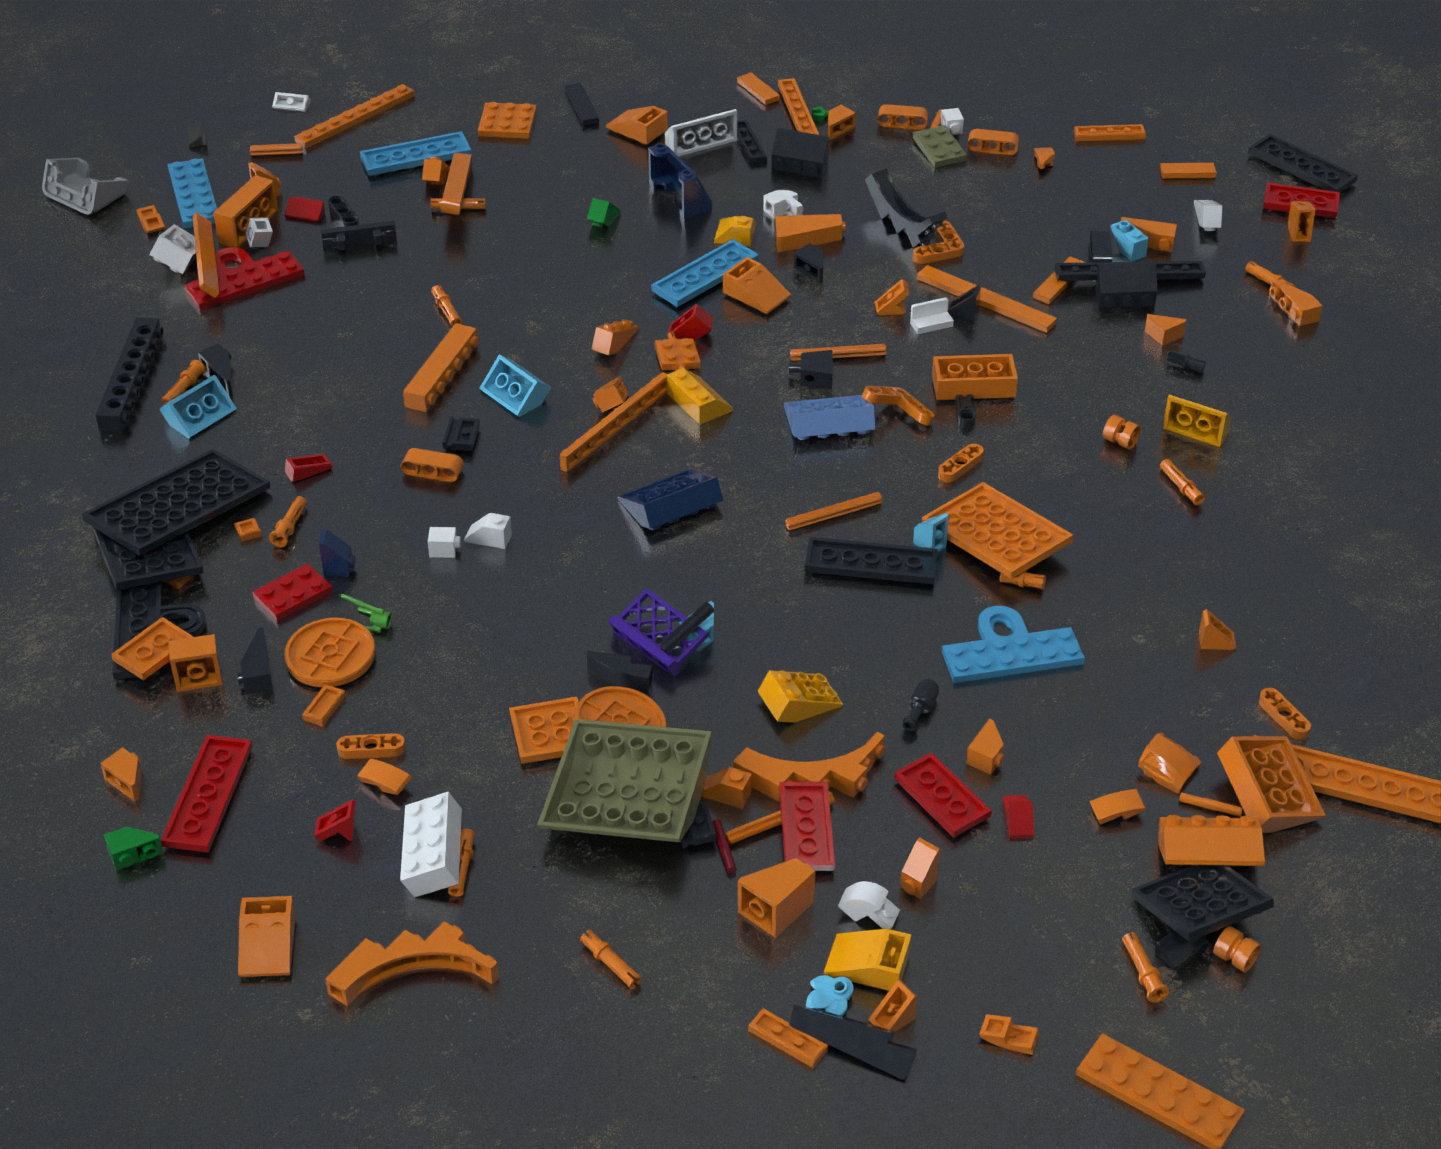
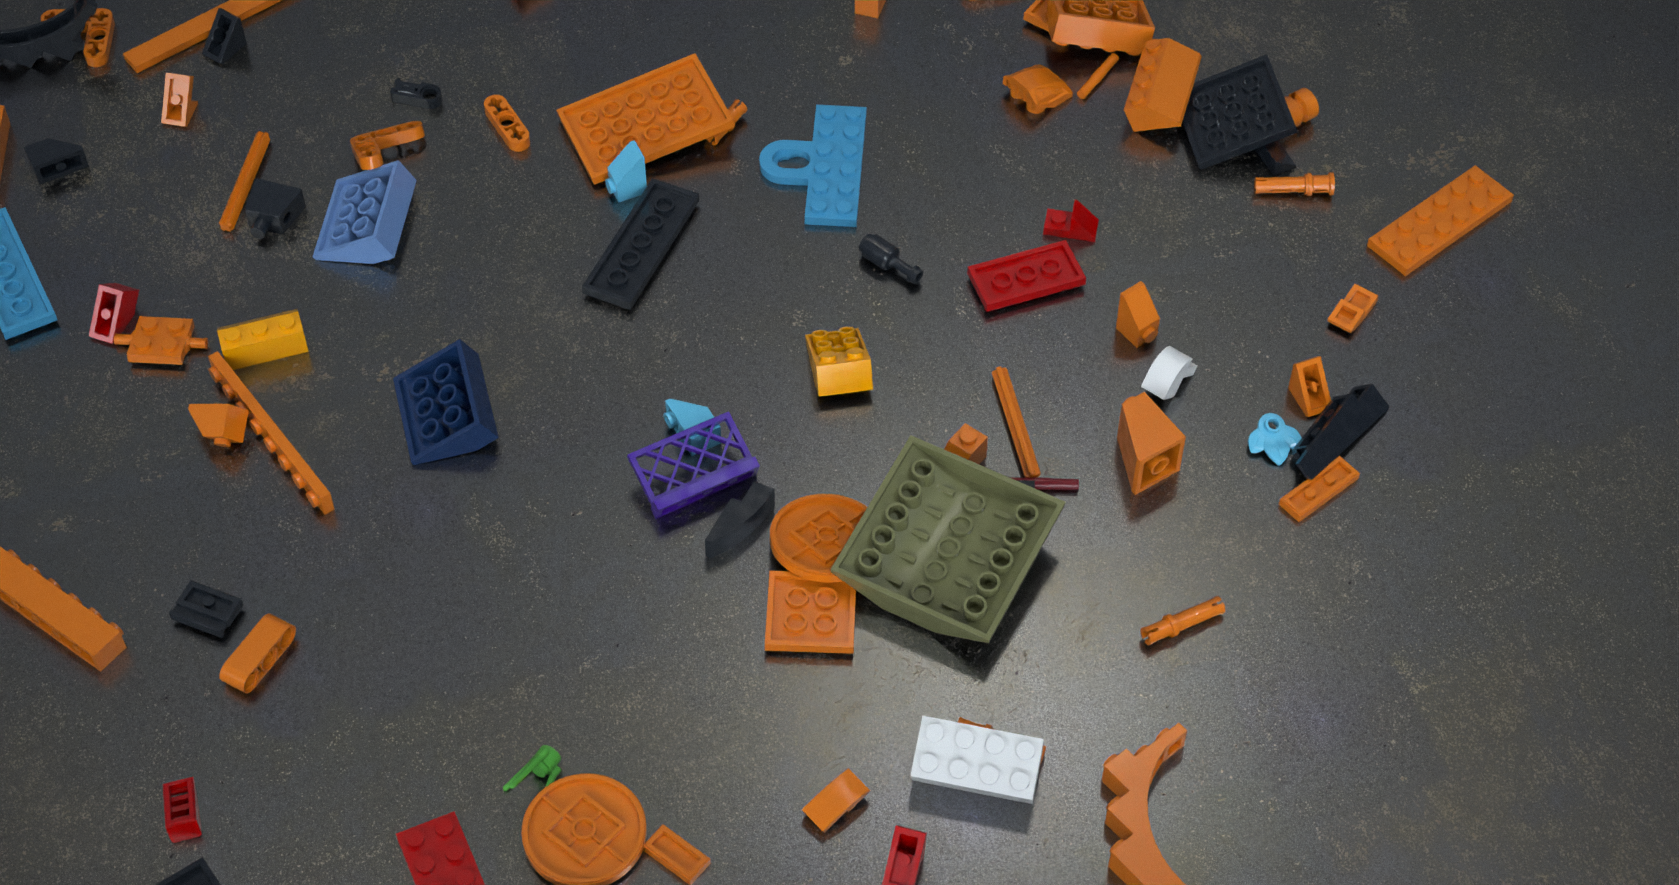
camera: 75 degrees left, 10 degrees up
orange pin [269,496,307,548] -> none
dark blue slope [319,529,356,577] -> none
orange beam [336,733,406,759] -> none
white brick [428,527,461,558] -> none
white slope [464,513,512,549] -> none
medium azure slope [479,355,551,417] -> none
orange slope [592,319,639,355] -> none
black axle [659,602,715,653] -> none
orange slope [723,257,791,314] -> none
orange arch [733,732,886,802] -> none
red plate [779,782,835,871] -> none
orange axle [785,492,882,531] -> none
light orange slope [823,929,912,991] -> none
white panel [910,297,954,334] -> none
orange brick [932,354,1018,400] -> none
orange slope [966,719,1005,774] -> none
orange slope [1089,789,1146,825] -> none

